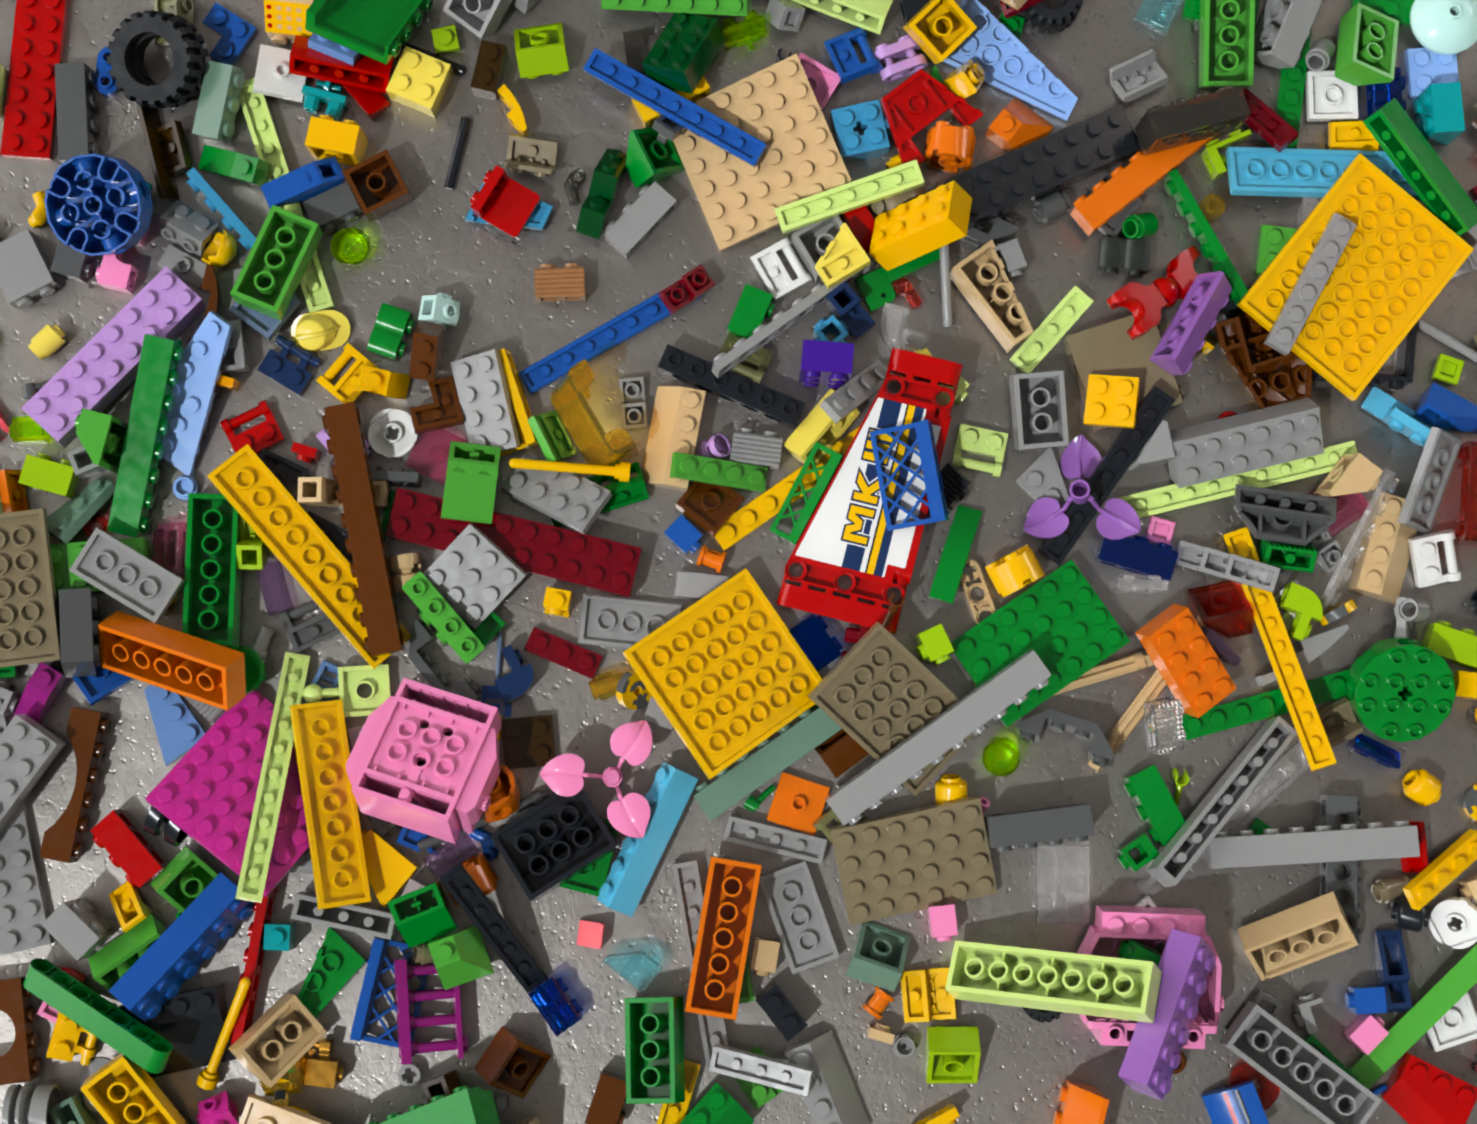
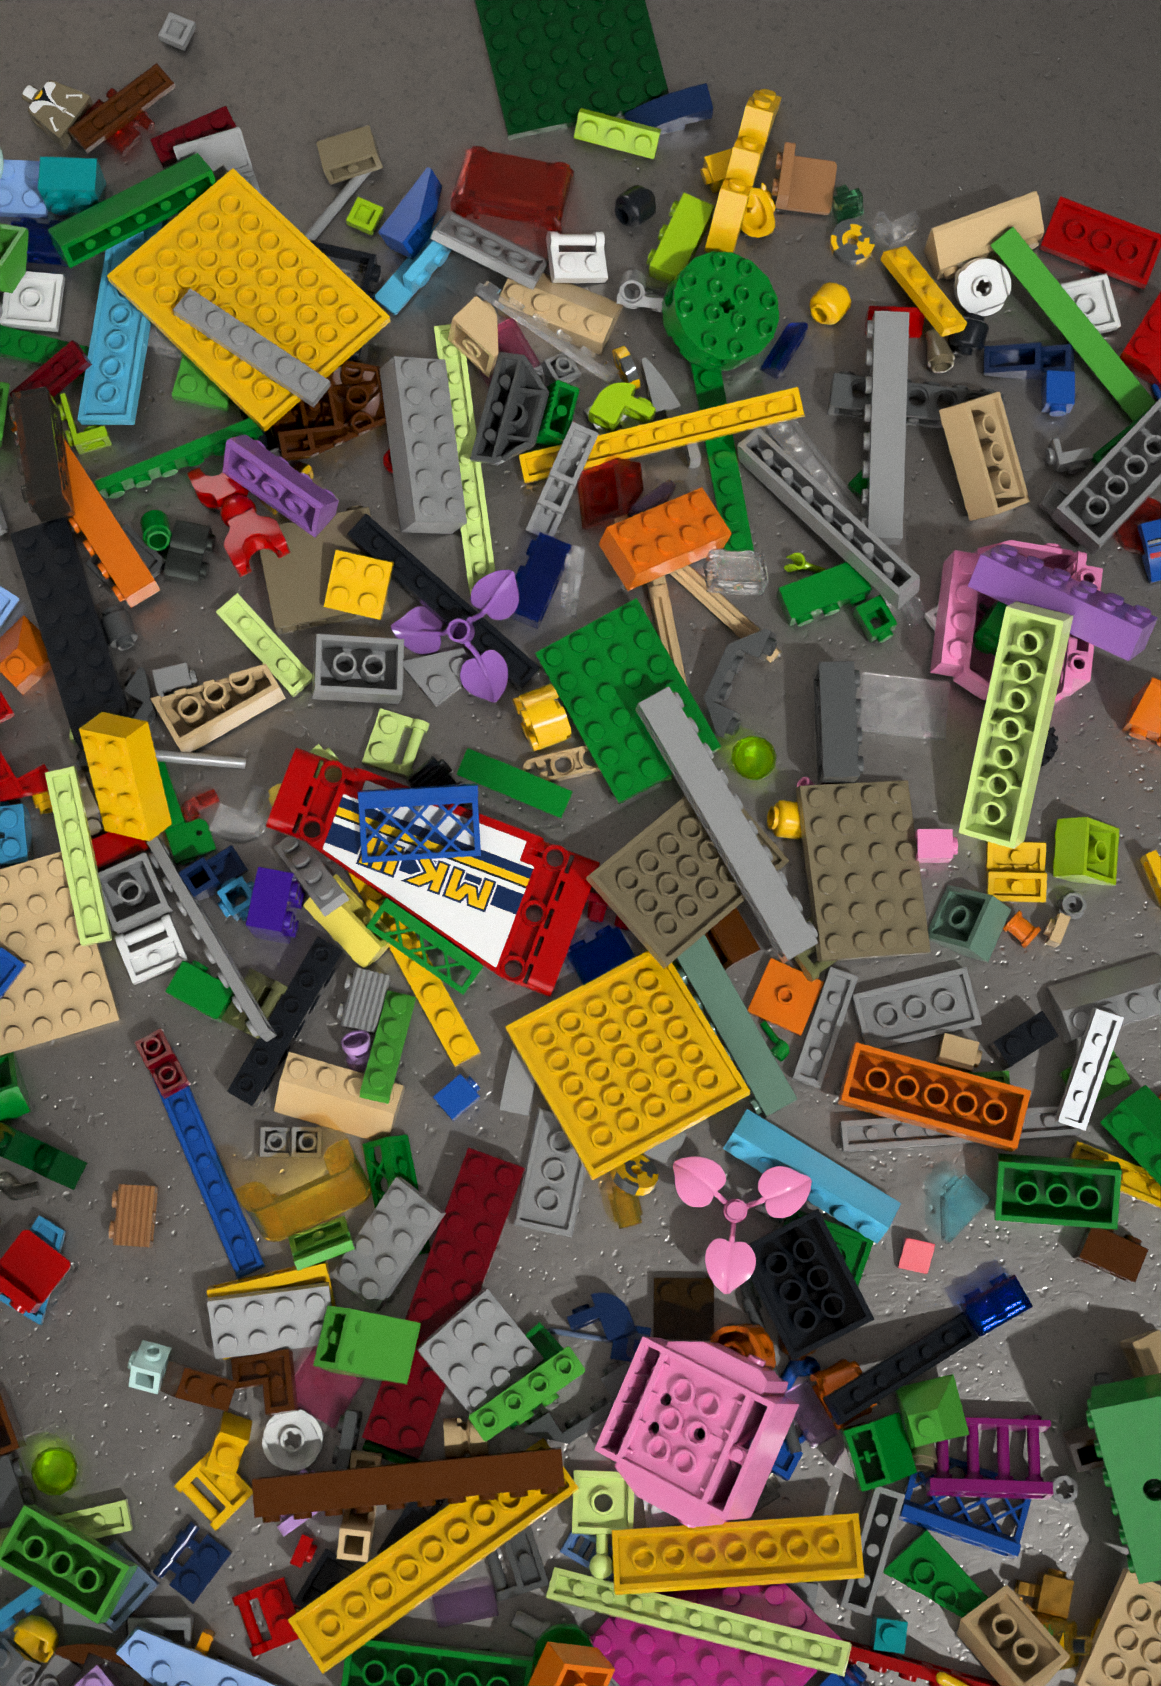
camera: 85 degrees left, 5 degrees down
lime brick [236,515,270,570] -> none
light yellow piece [291,310,351,352] -> none
yellow slope [361,828,421,908] -> none
green brick [367,303,415,361] -> none
reddish brown slope [474,1026,551,1099] -> none
yellow piece [509,458,631,482] -> none
dark red plate [524,627,603,680] -> none
yellow brick [543,587,574,618] -> none
light grey brick [604,181,677,260] -> none
reddish brown plate [675,482,745,537] -> none
orange bush [696,544,727,574] -> none
light yellow wing [815,223,871,289] -> none
reddish brown hand [882,593,905,628] -> none
lime brick [914,623,954,666] -> none
orange brick [924,121,976,173] -> none
light grey slope [1128,420,1175,471] -> none
bright pink tile [1144,515,1176,547] -> none
clear yellow brick [1198,194,1225,224] -> none
dark tan bracket [1317,697,1365,749] -> none
yellow plate [1328,120,1380,151] -> none
bright pink brick [1342,1013,1389,1055] -> none

